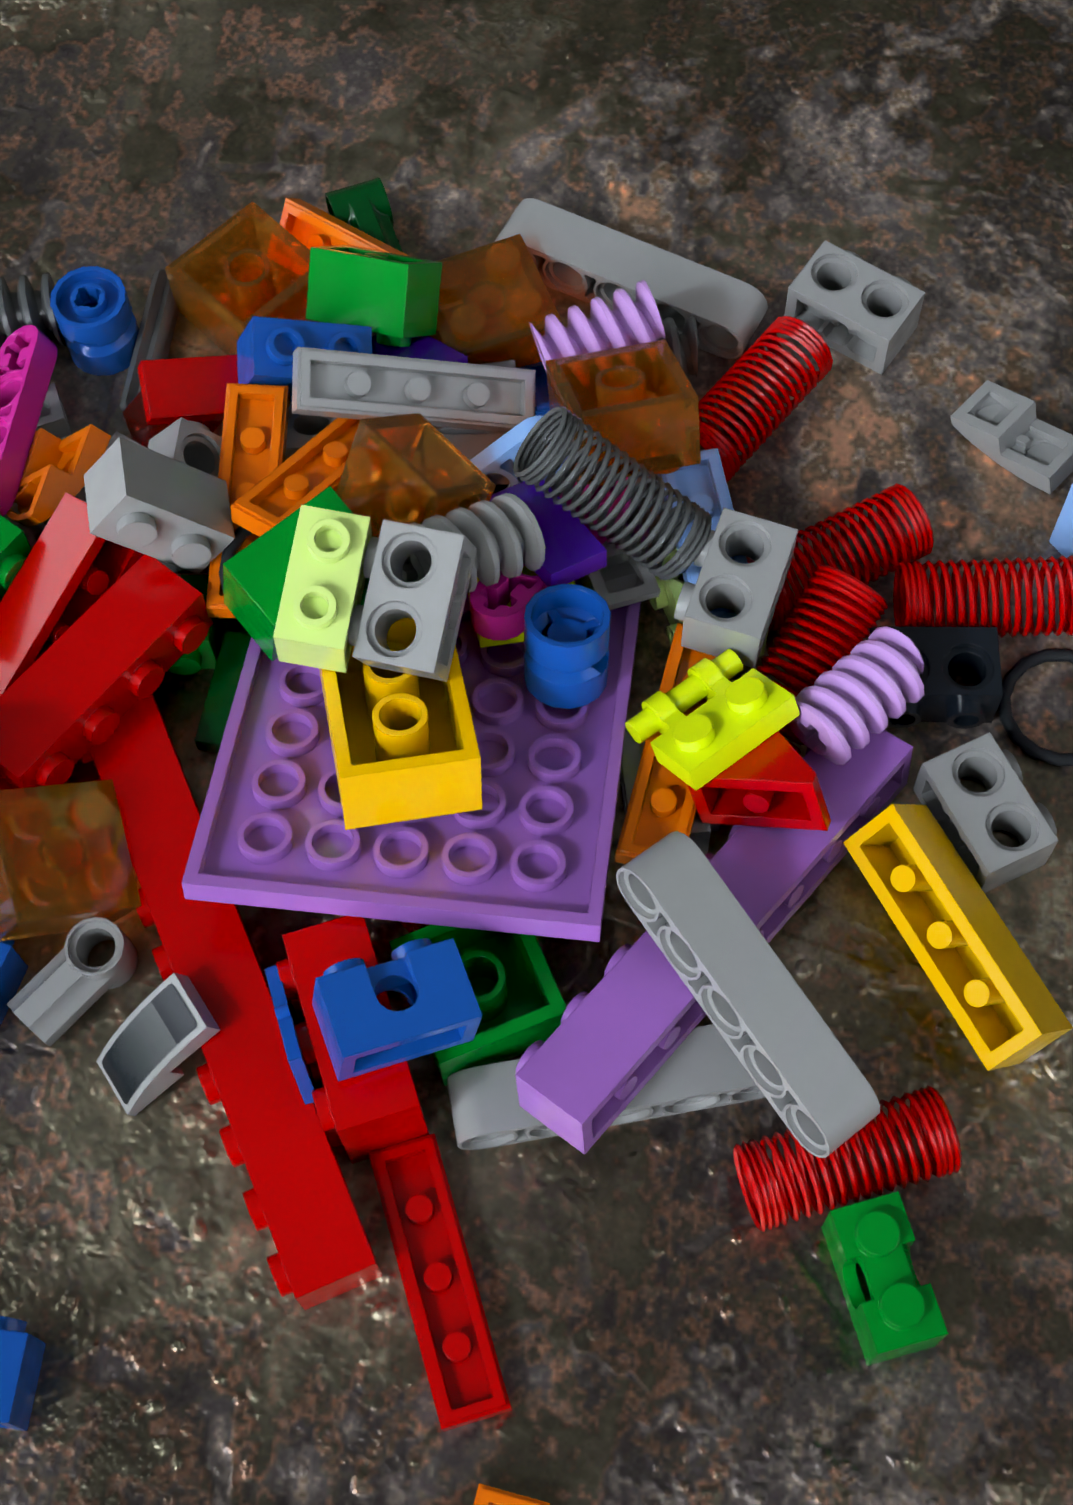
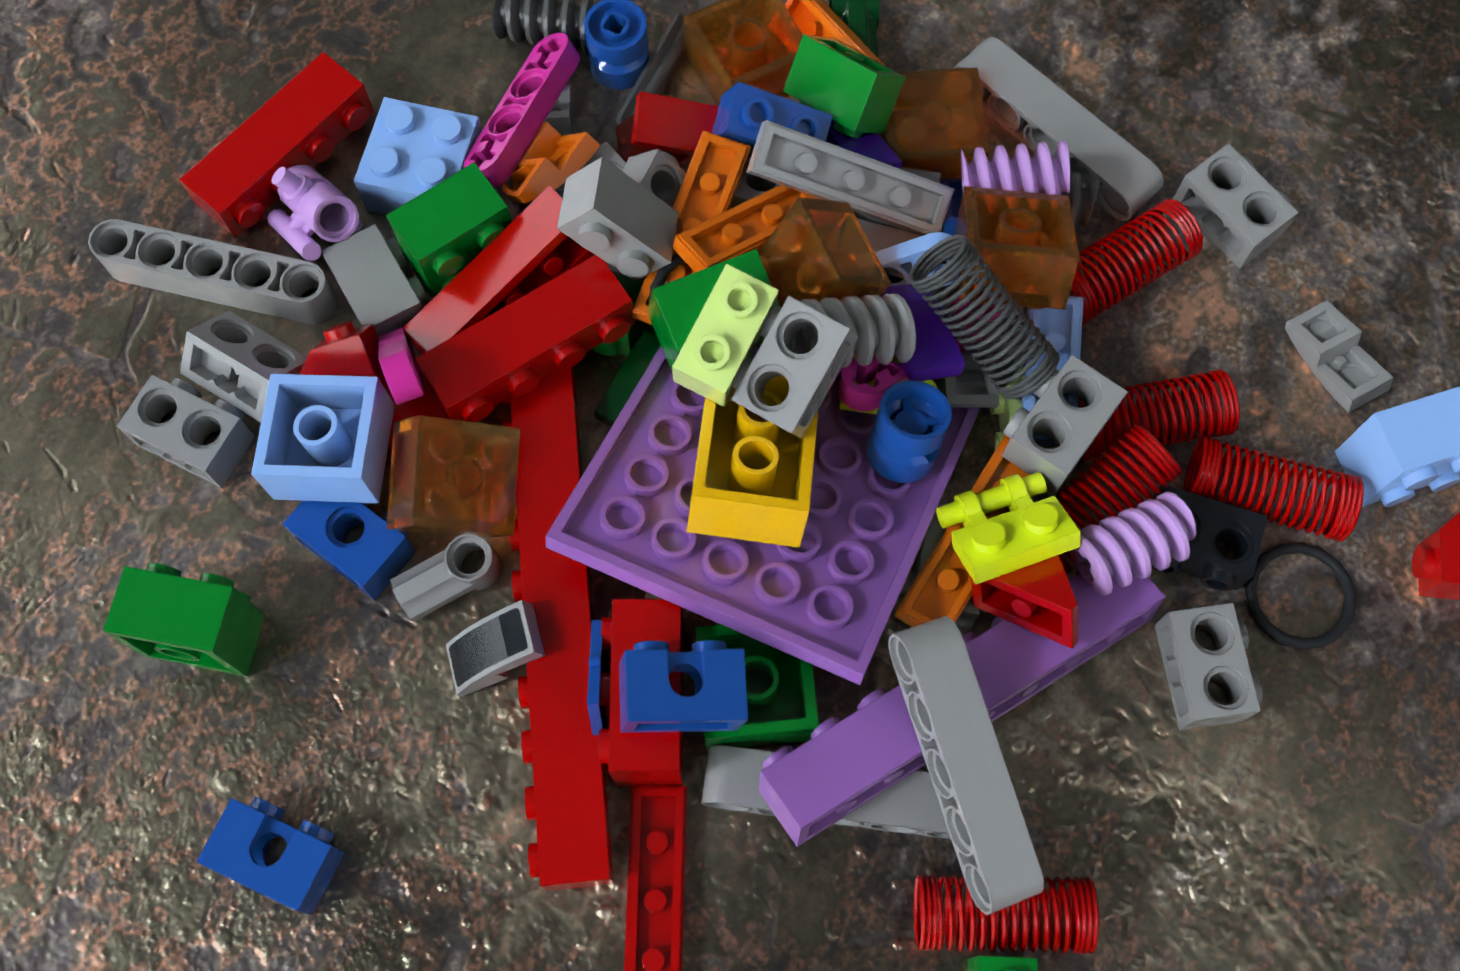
camera: 15 degrees right, 5 degrees up
yellow brick [843,804,1073,1071] -> none

